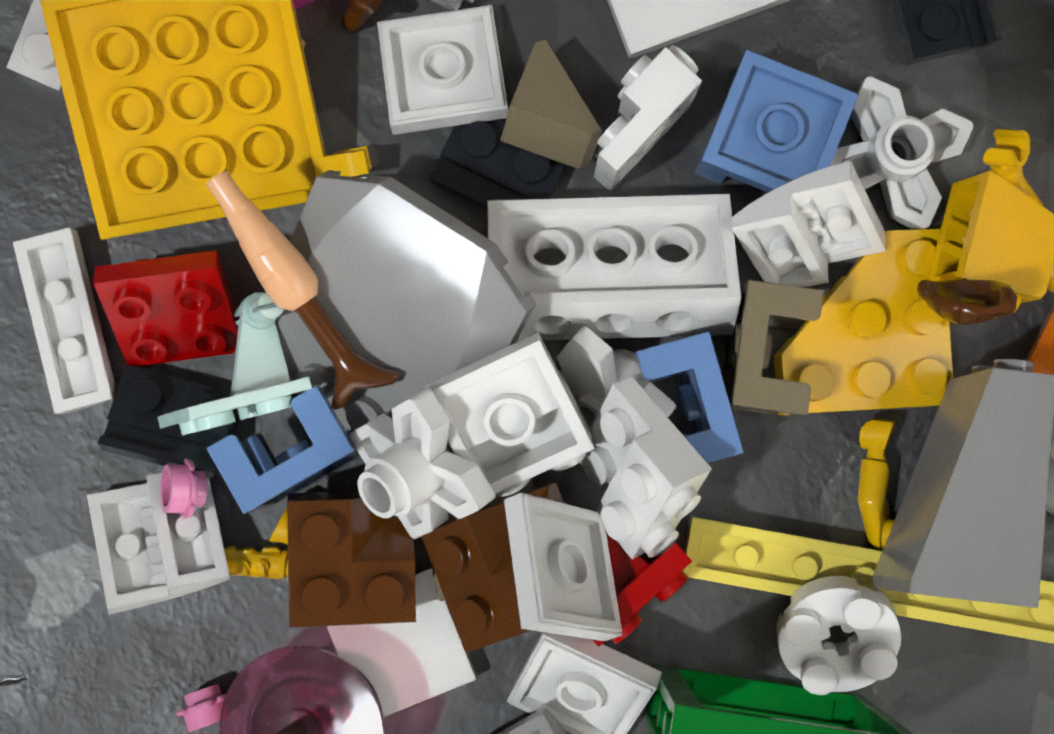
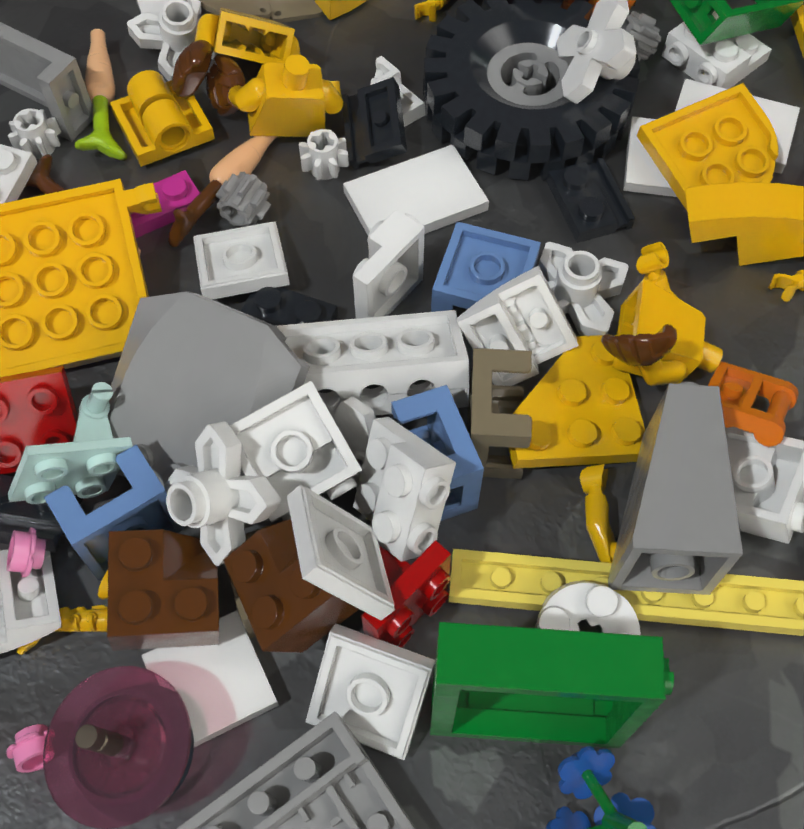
camera: 10 degrees left, 25 degrees down
light nougat piece [206,170,400,410] -> none
dark tan slope [500,39,602,169] -> none

